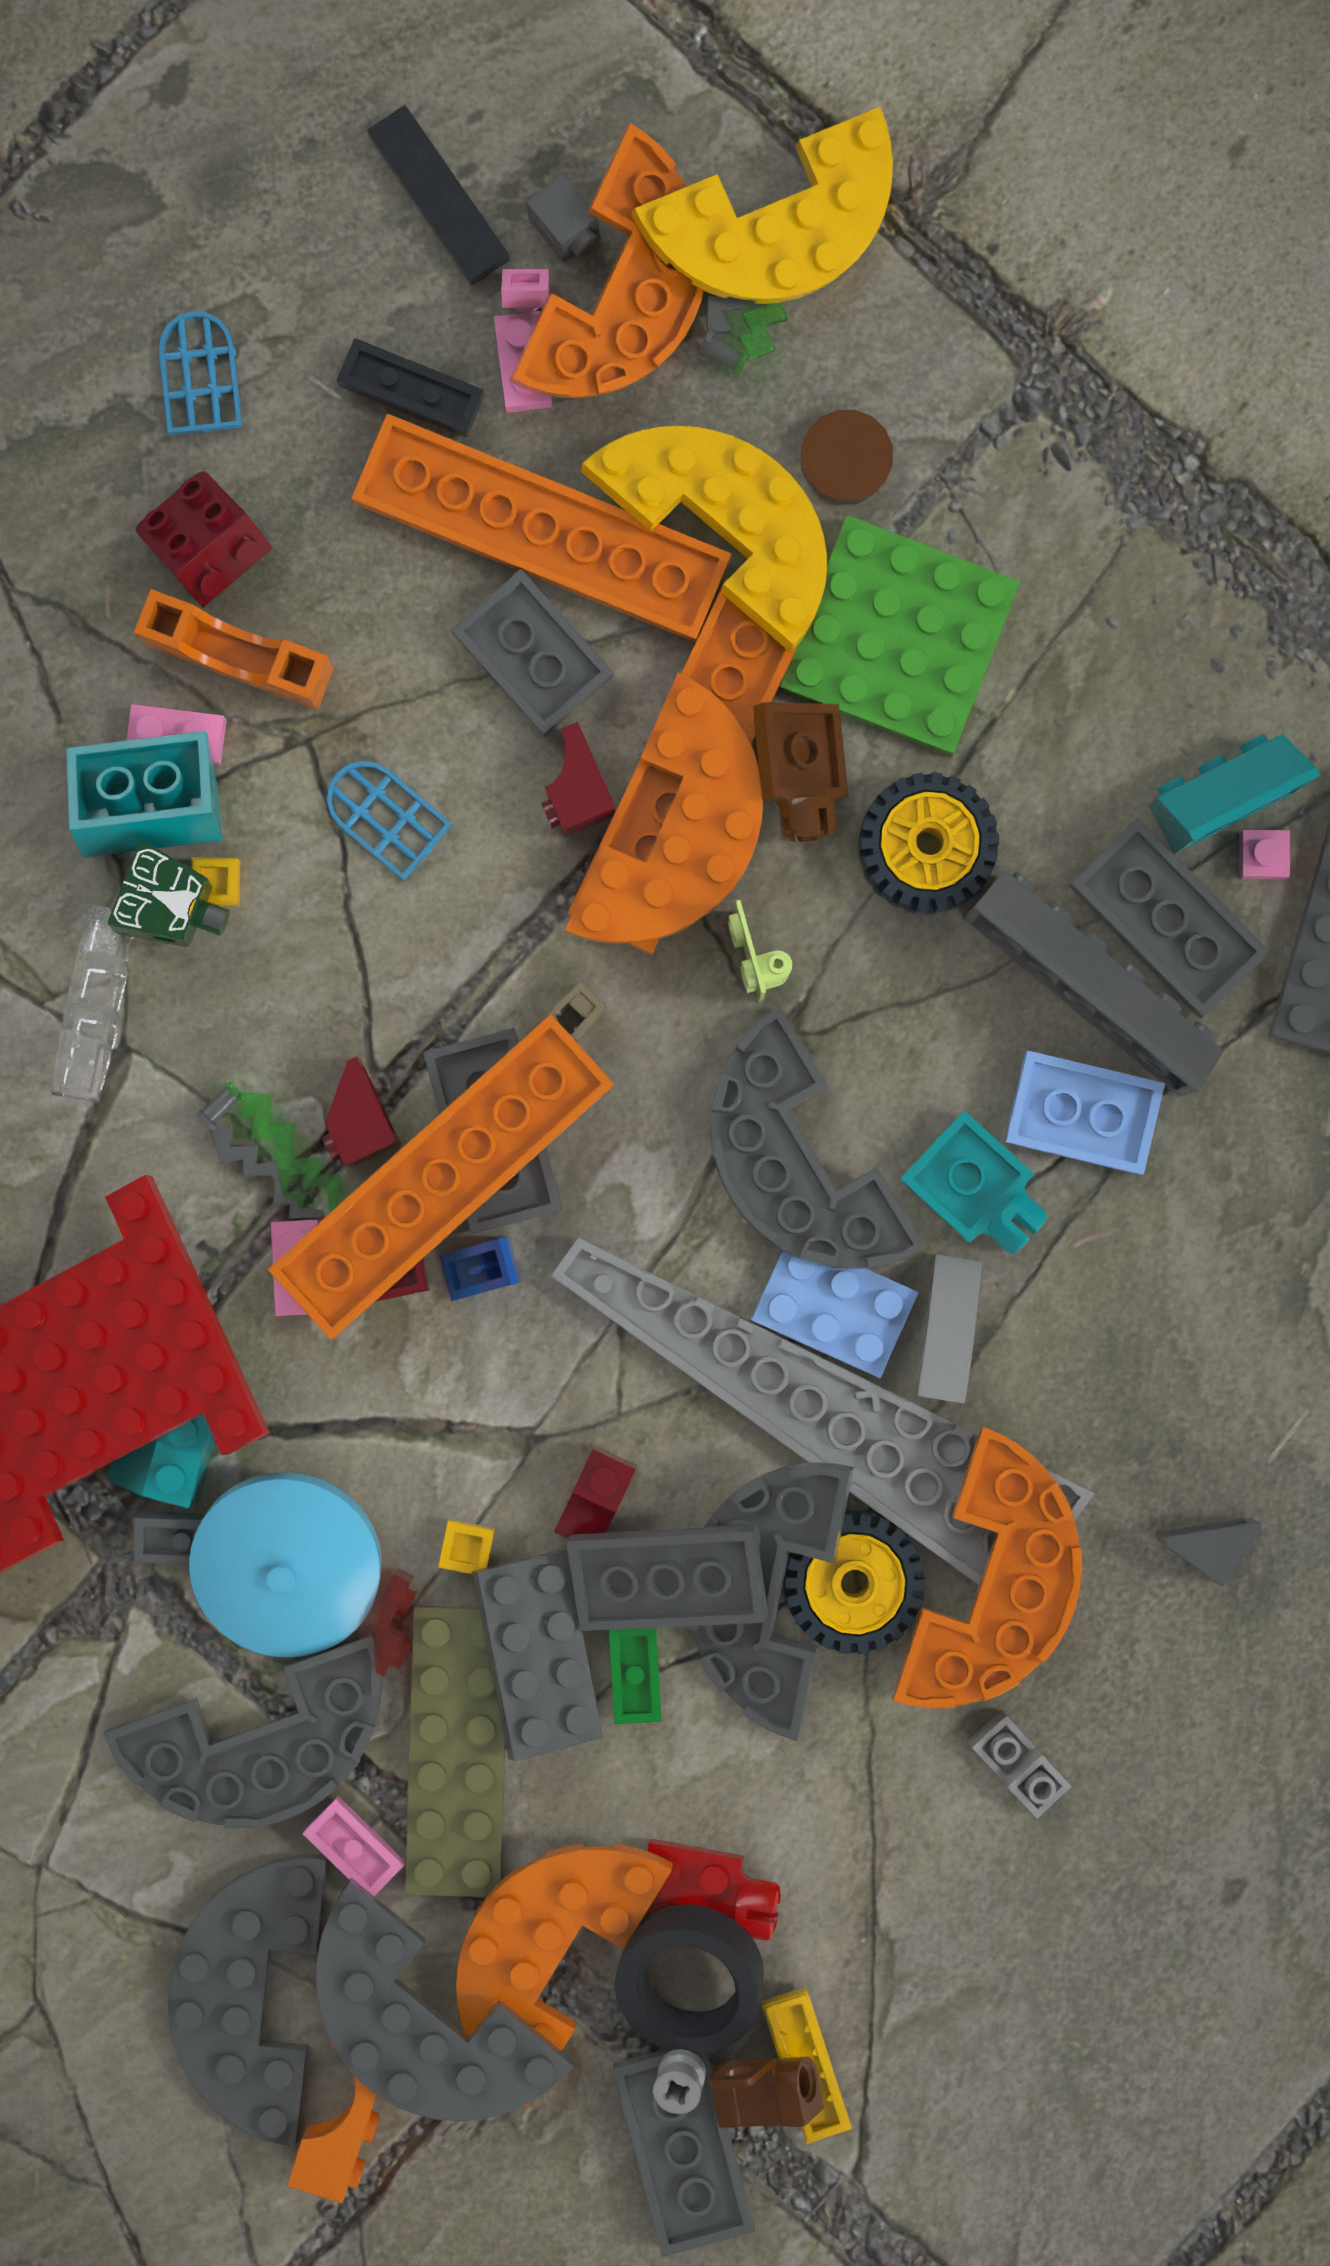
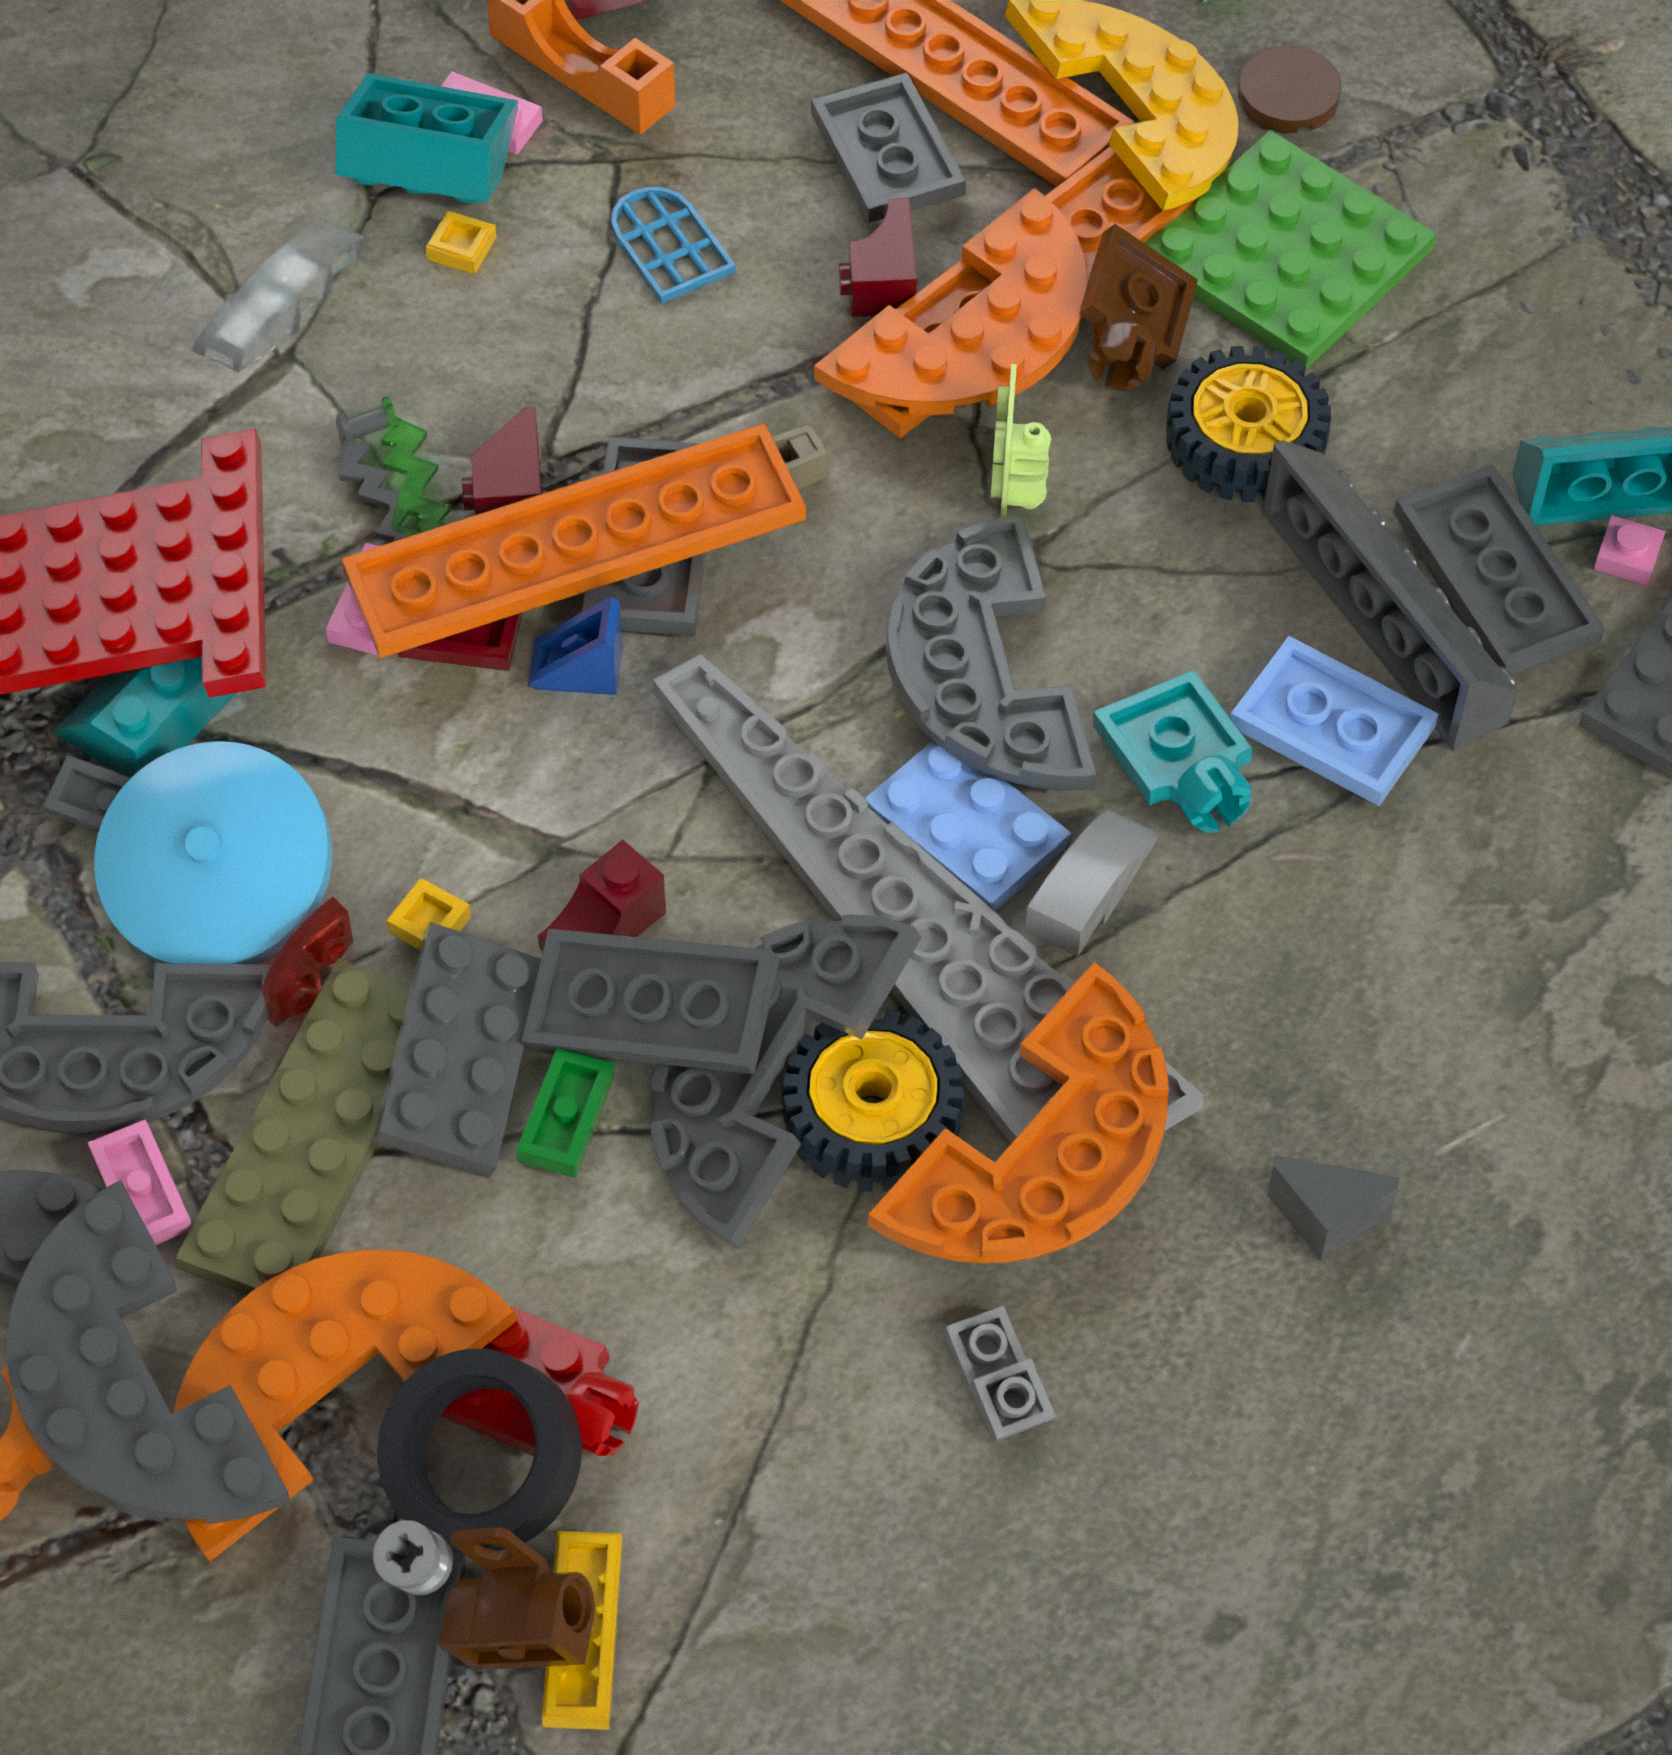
camera: 20 degrees right, 30 degrees down
dark green torso [107,840,230,947] -> none

